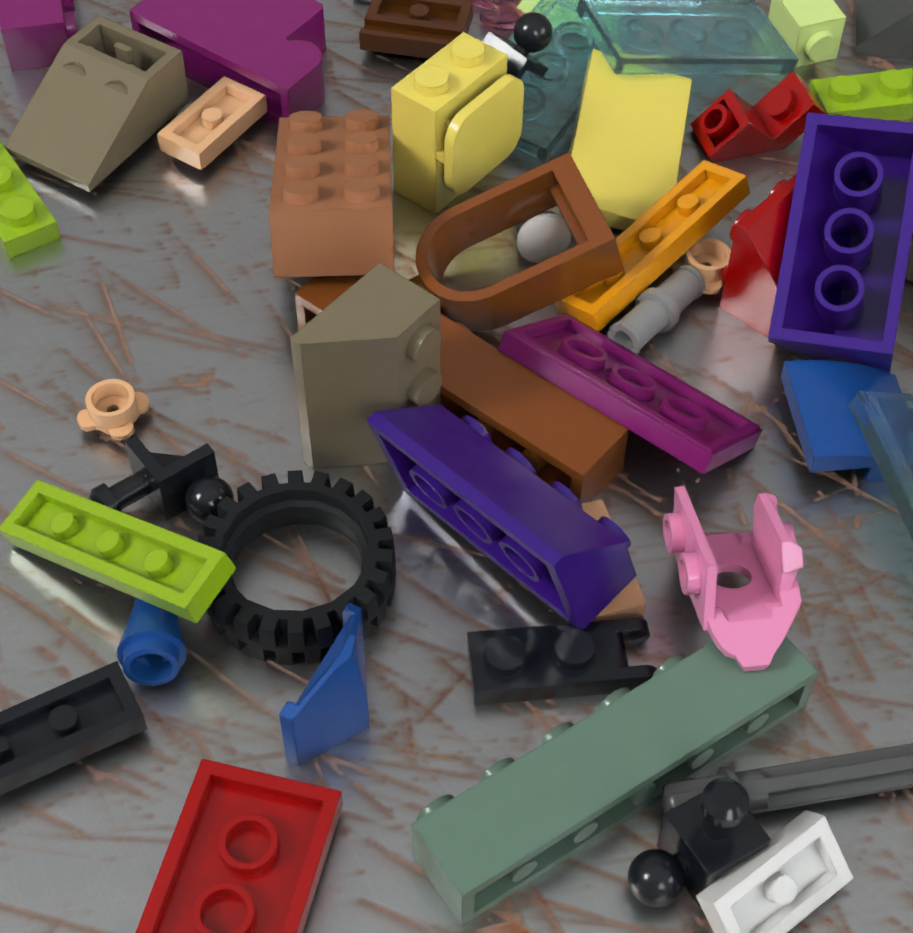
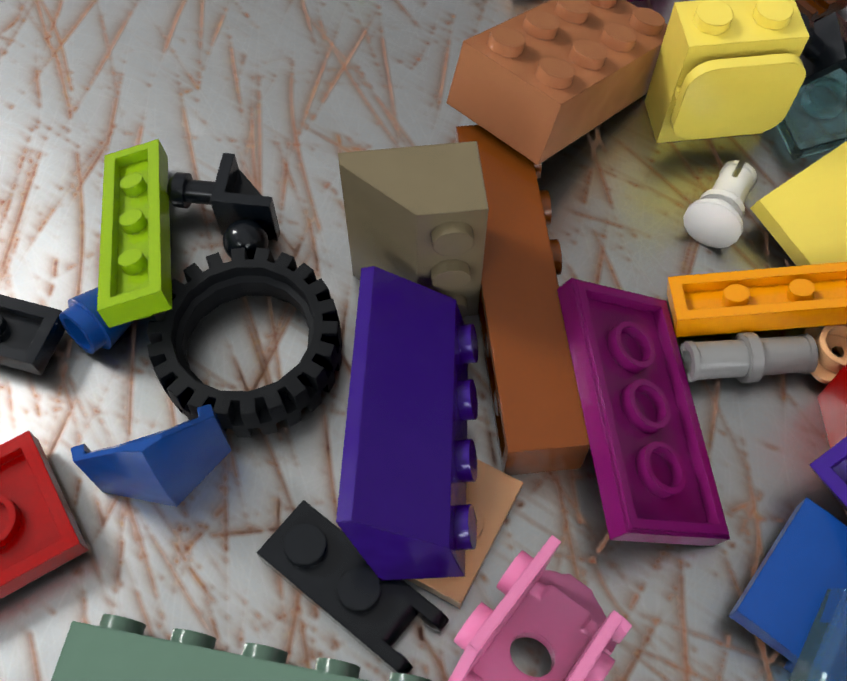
camera: 45 degrees right, 10 degrees up
light nougat plate [77,379,150,441] -> none
dark orange window [409,152,624,331] -> none

